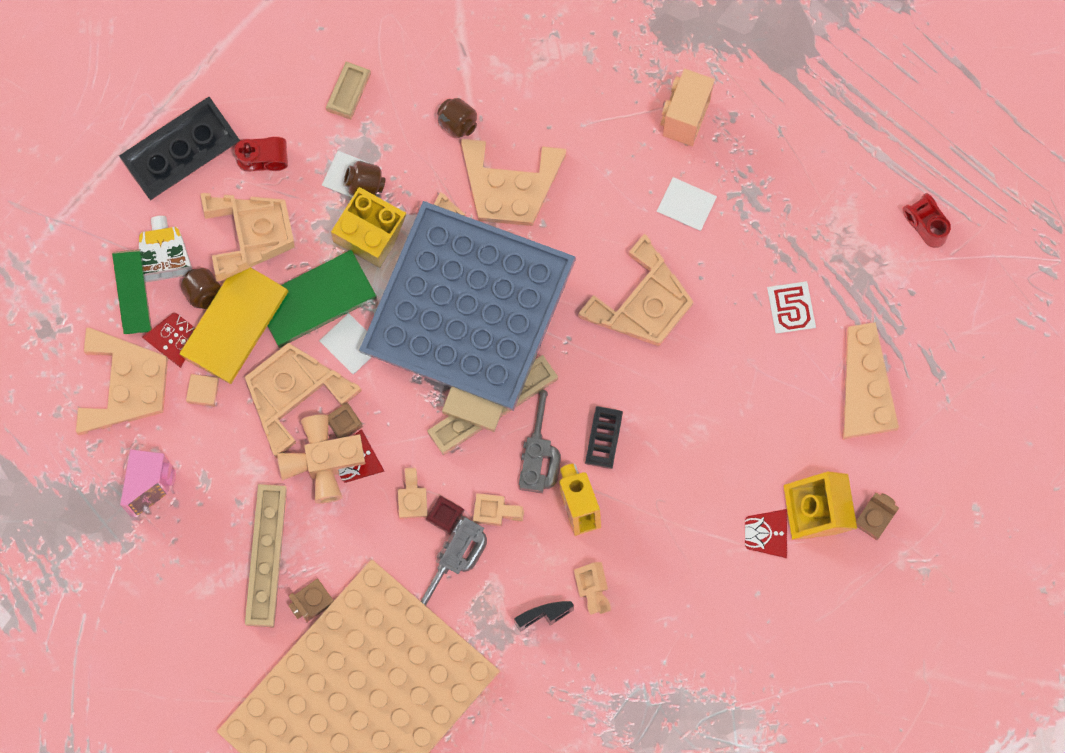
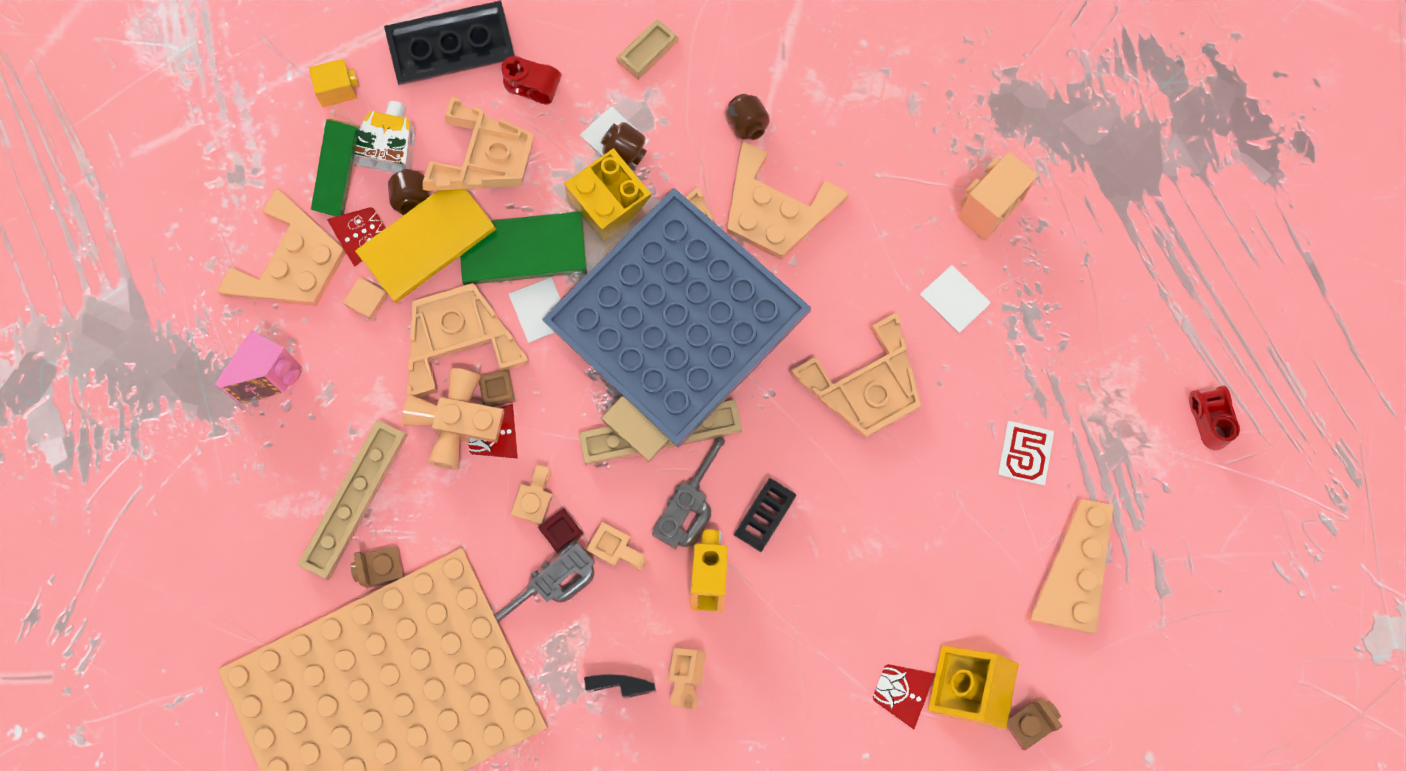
camera: 20 degrees right, 0 degrees up
none -> yellow brick [308,58,359,108]

